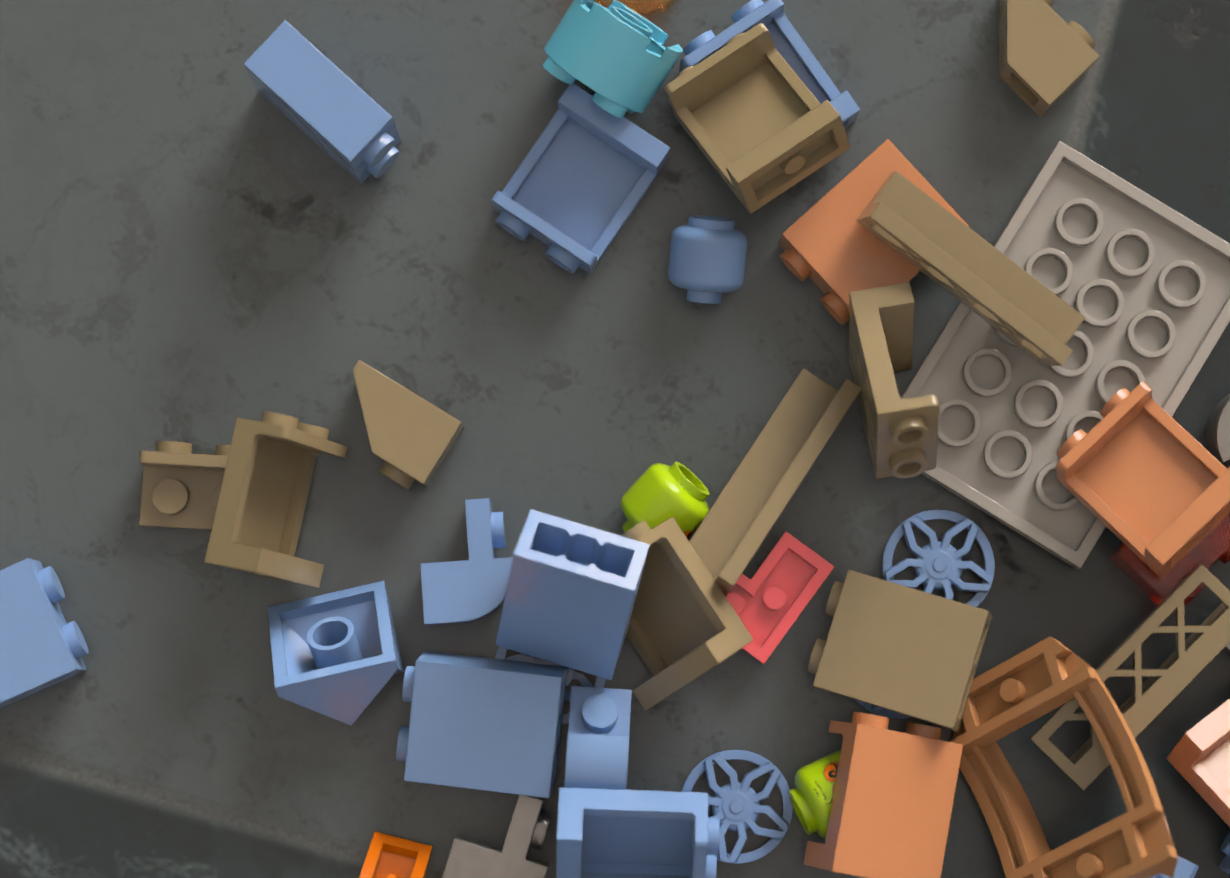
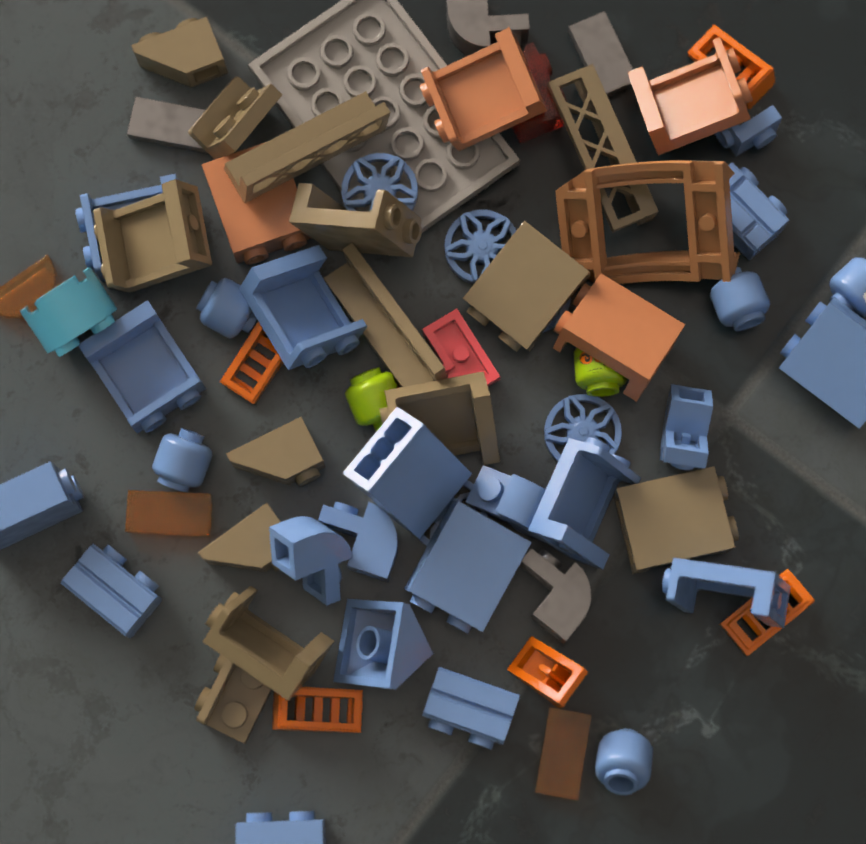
camera: 65 degrees left, 5 degrees down
none -> medium blue brick [61,544,162,638]
none -> clear orange tile [125,490,213,537]
none -> flat silver tile [127,97,207,153]
none -> medium blue head [152,428,212,493]
none -> dark tan bracket [188,76,282,160]
none -> orange slope [220,322,283,405]
none -> dark tan slope [226,417,326,486]
none -> medium blue panel [239,245,367,370]
none -> medium blue brick [269,516,352,606]
none -> orange slope [272,687,363,733]
none -> medium blue wheel [341,153,418,211]
none -> medium blue brick [422,667,520,750]

